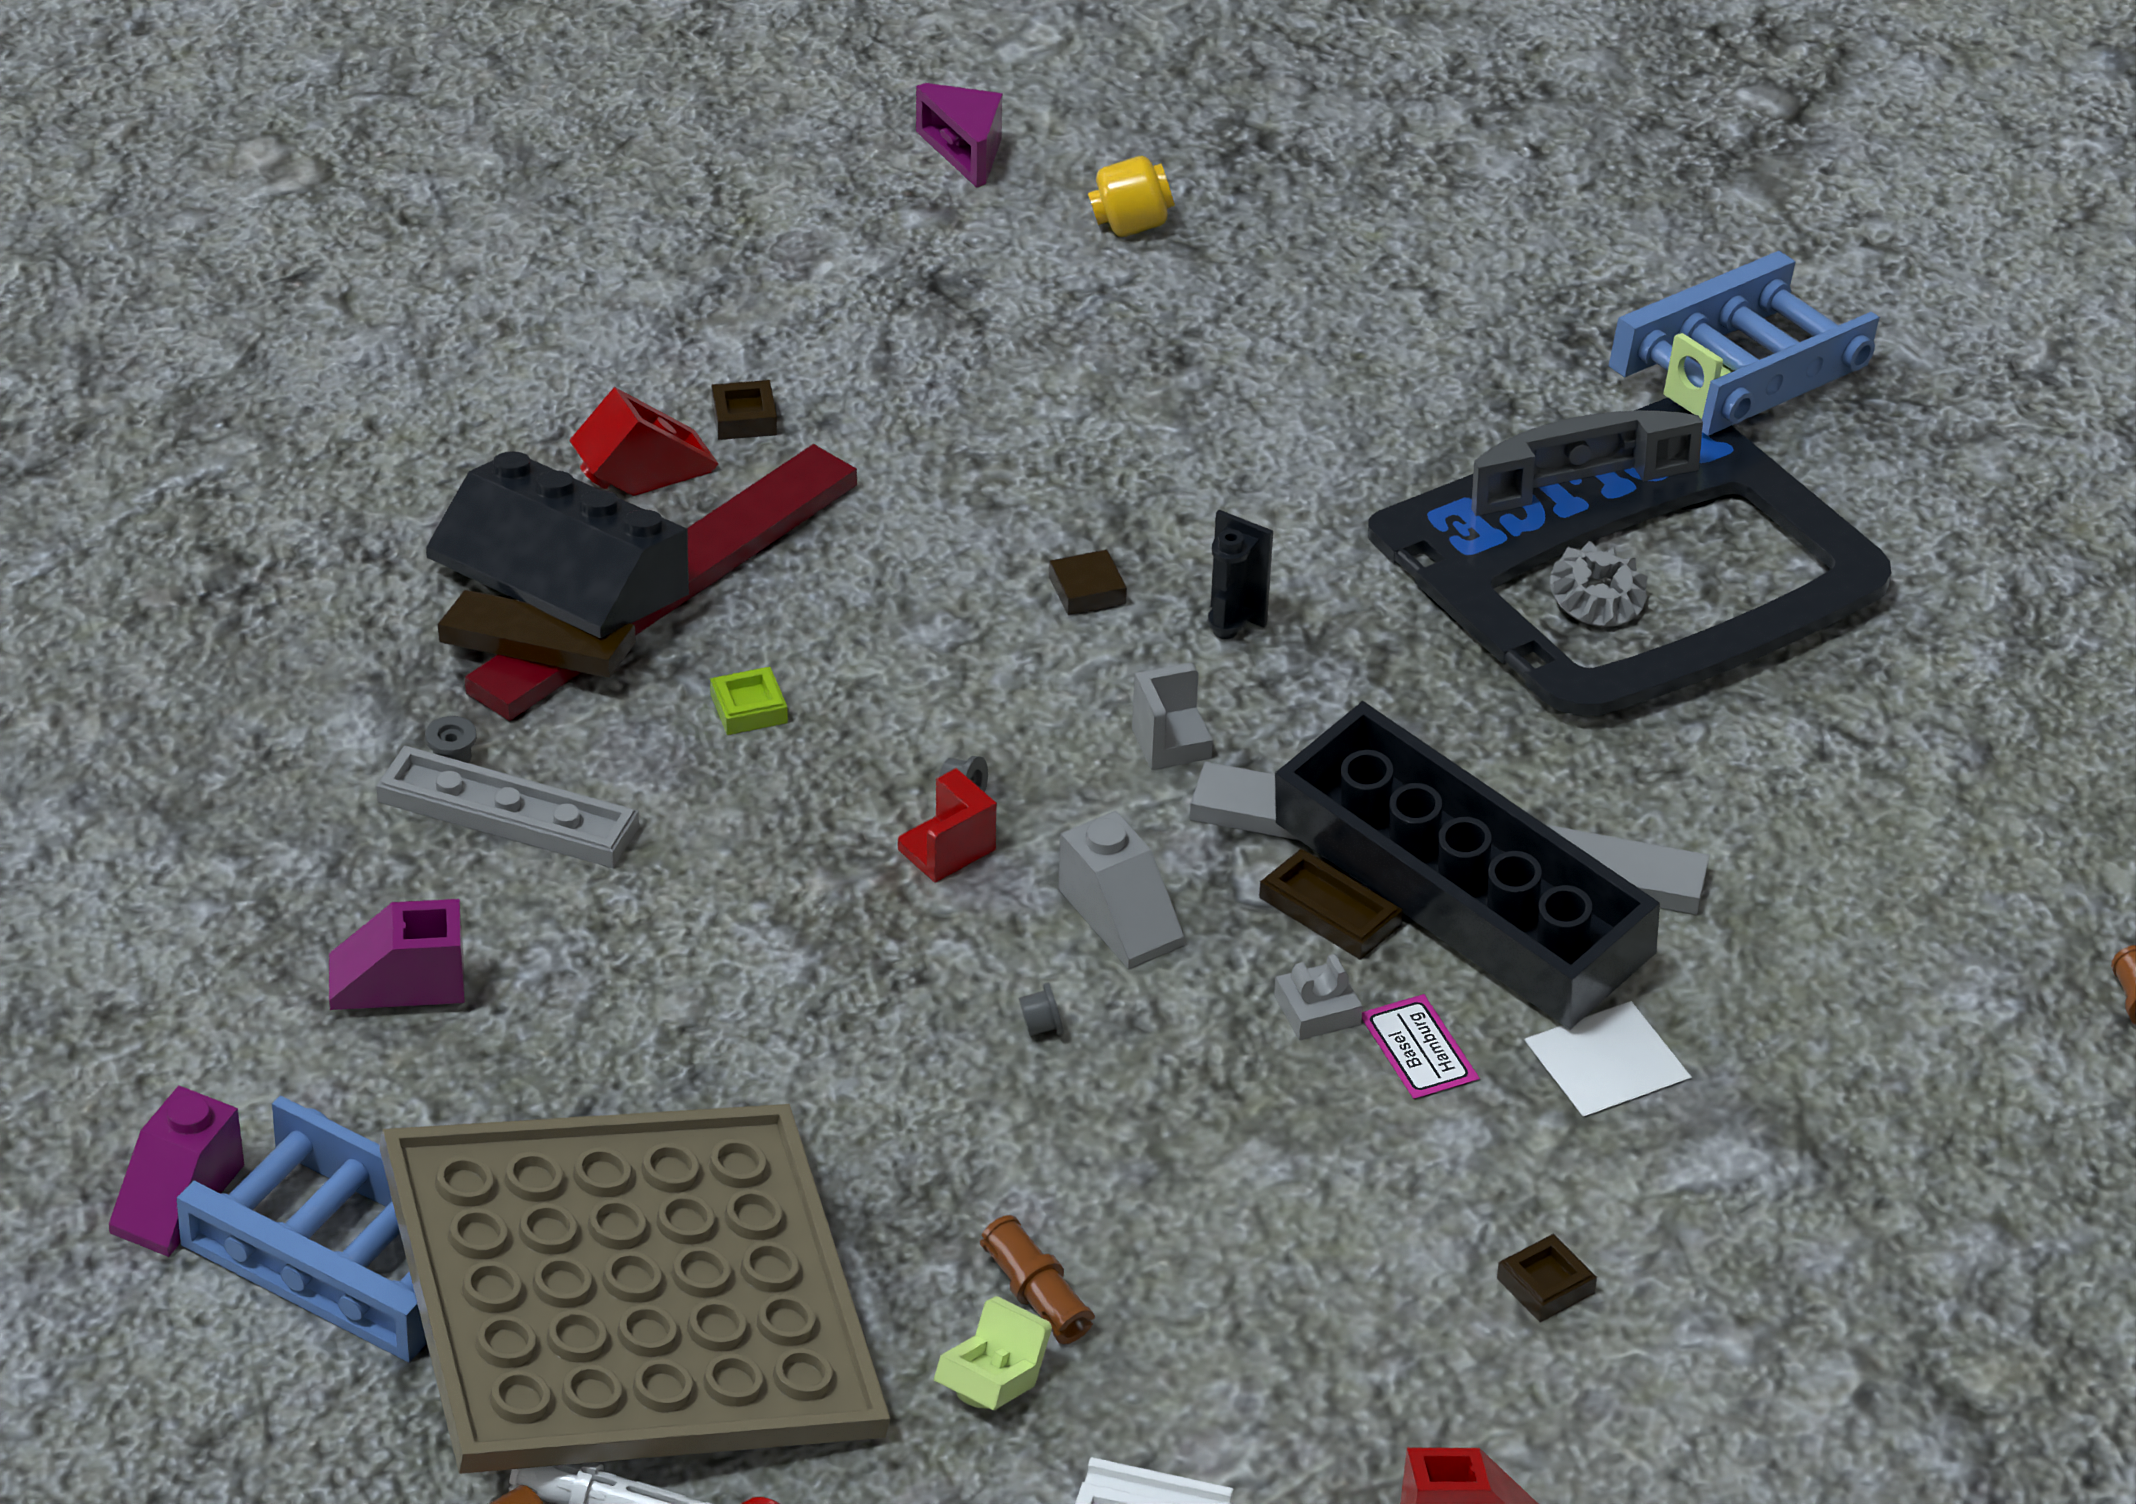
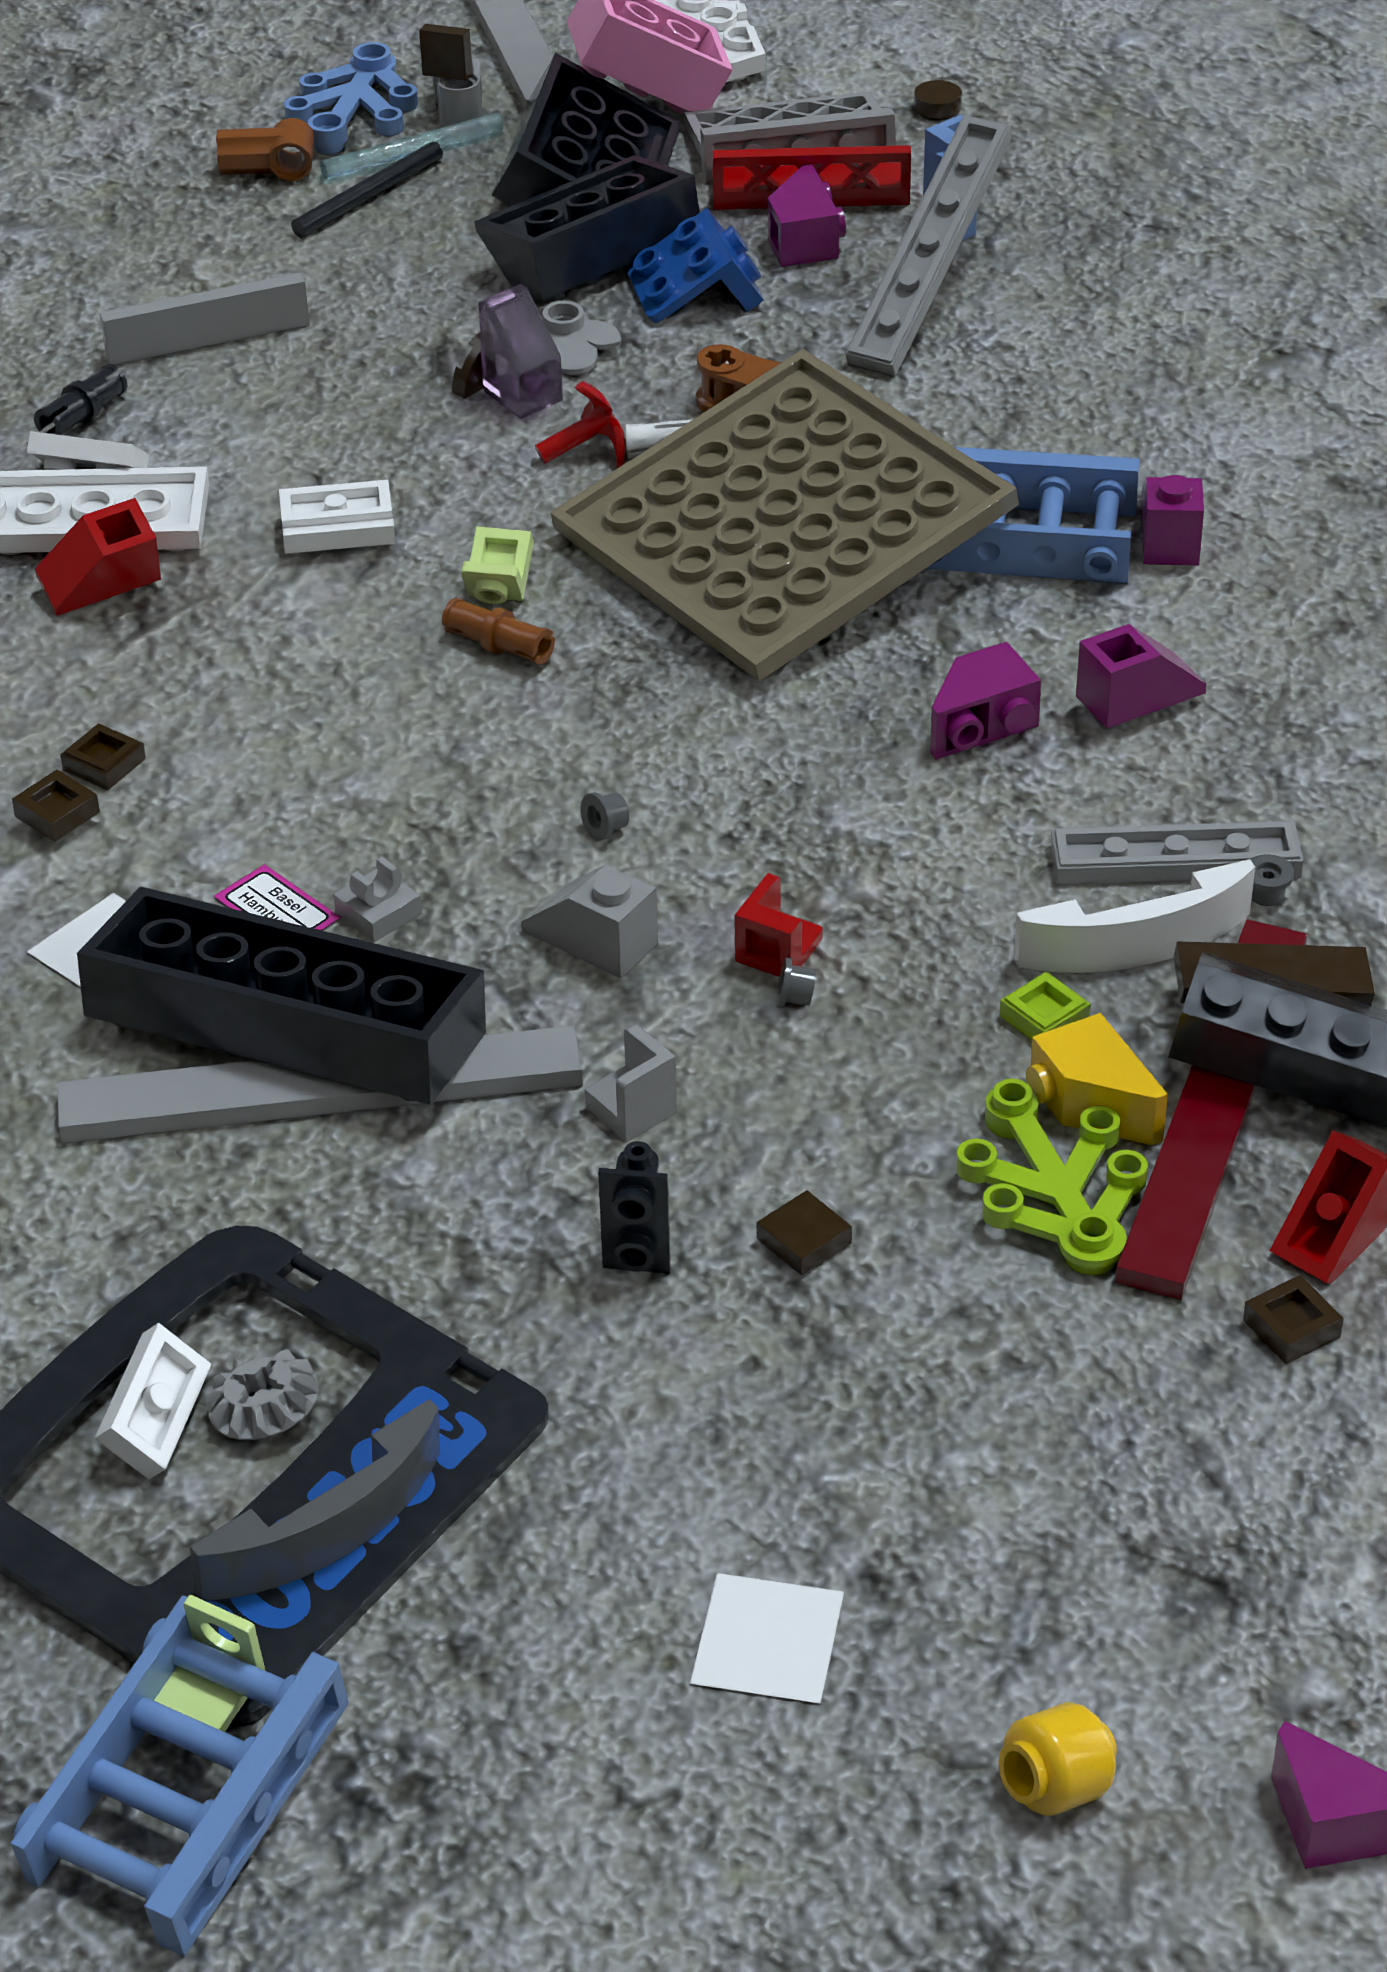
camera: 160 degrees right, 0 degrees up
none -> dark brown plate [12,769,100,842]
none -> white plate [95,1323,211,1479]
none -> white sticker [690,1573,844,1704]
none -> magenta slope [930,641,1041,760]
none -> lime plant [956,1078,1148,1275]
none -> white slope [1014,859,1255,973]
none -> yellow slope [1026,1013,1168,1145]

